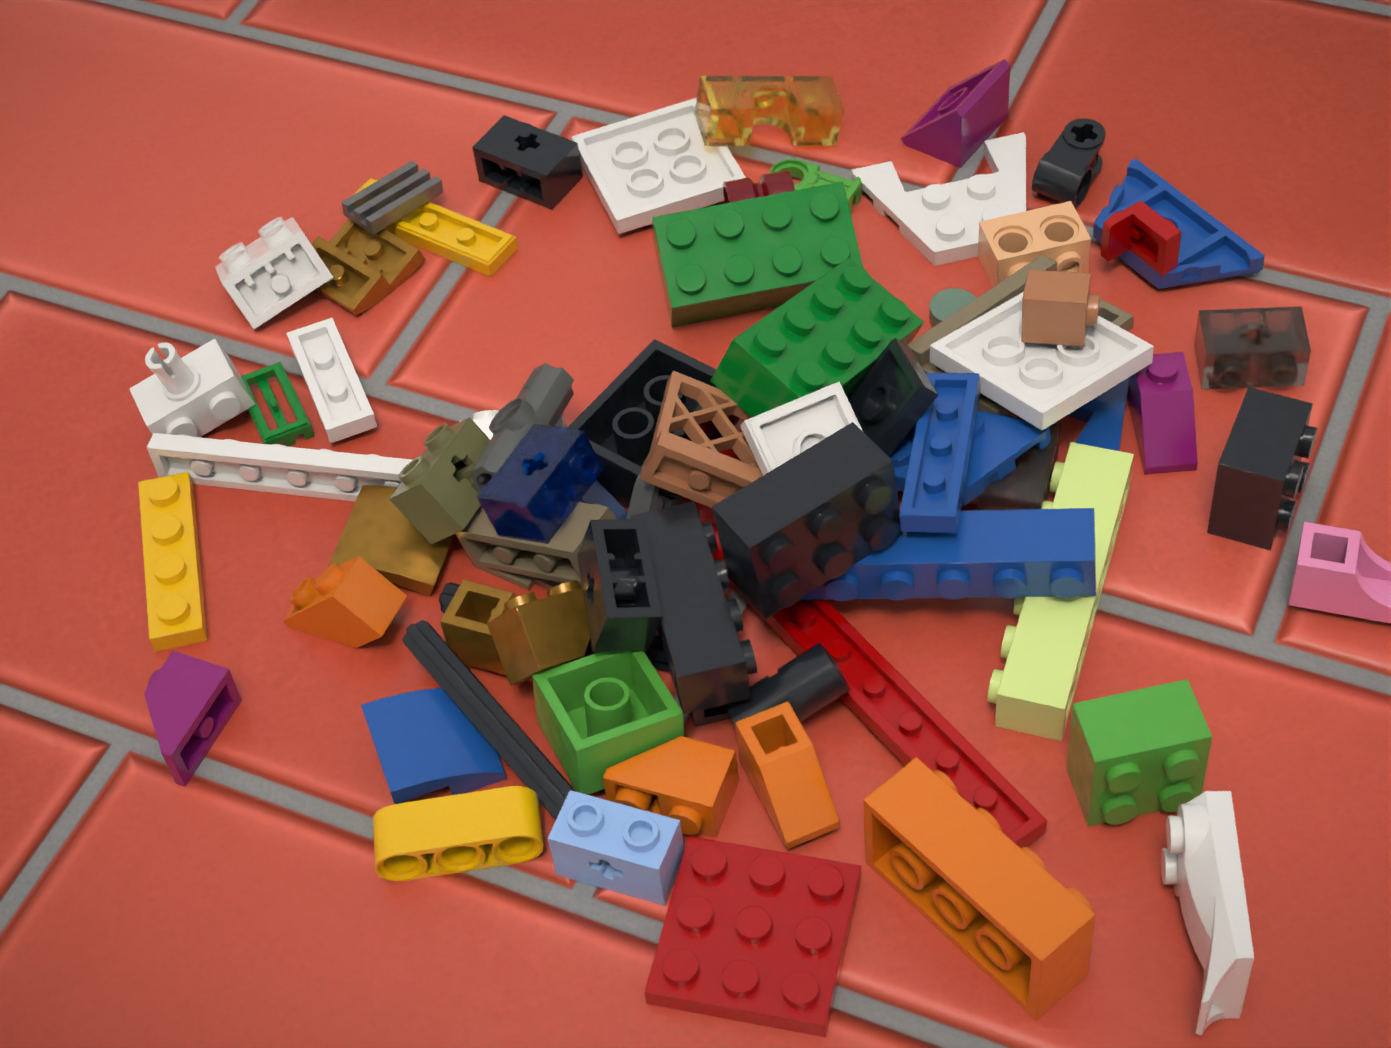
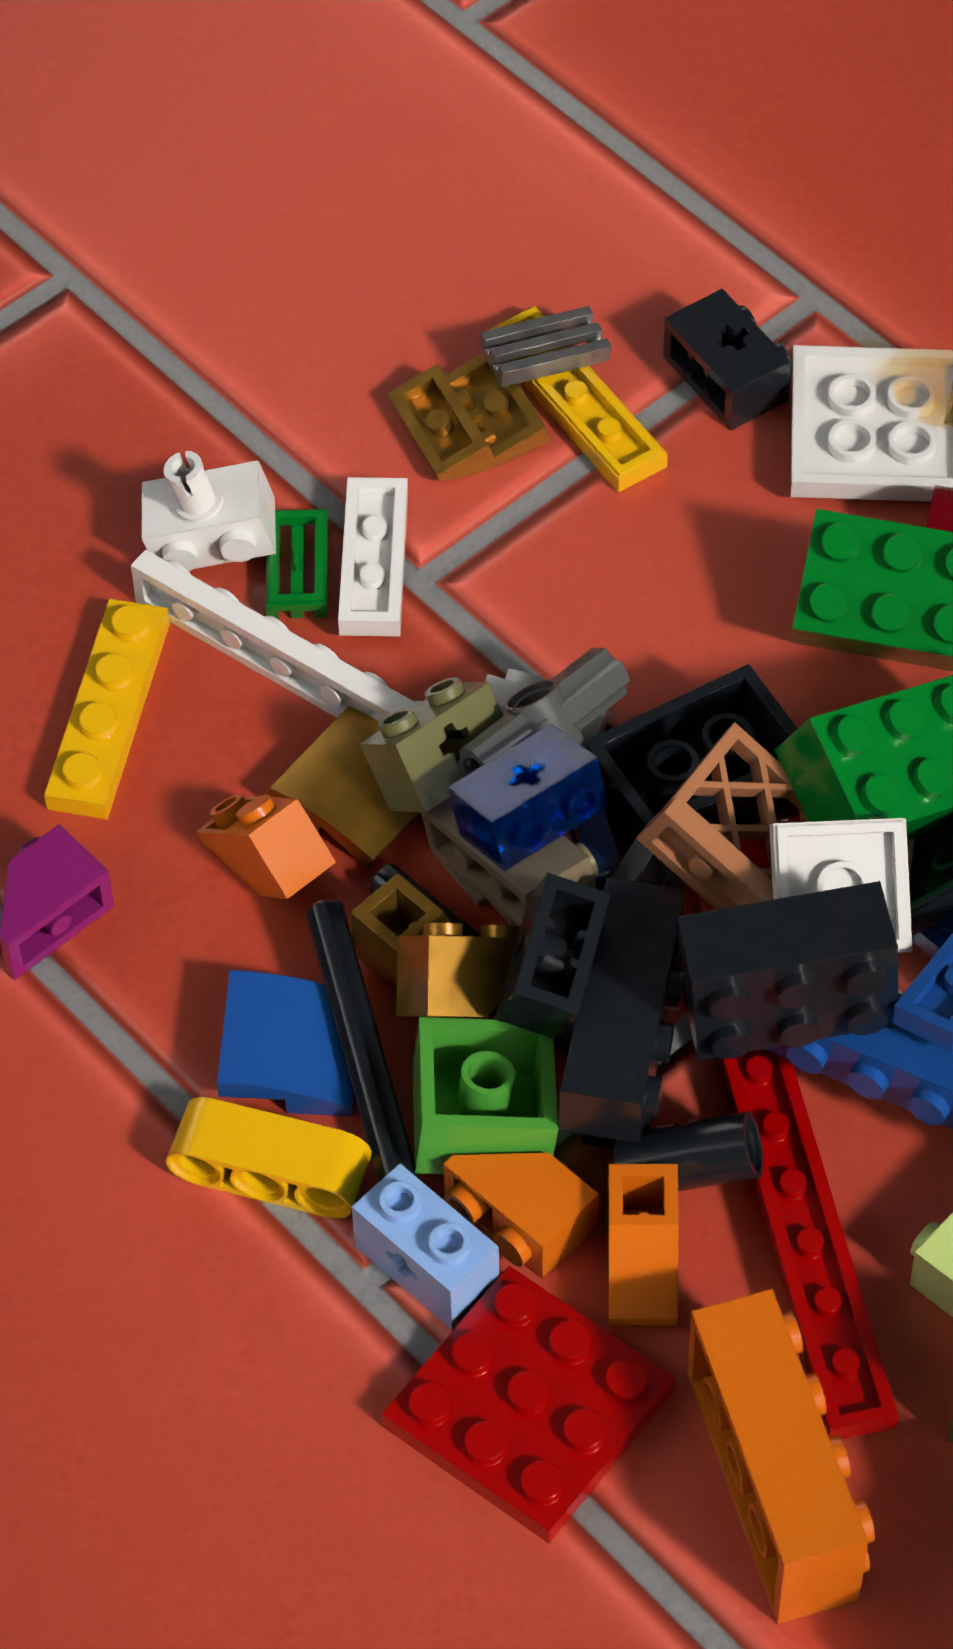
camera: 20 degrees right, 5 degrees up
white bracket [215,217,333,329] -> none

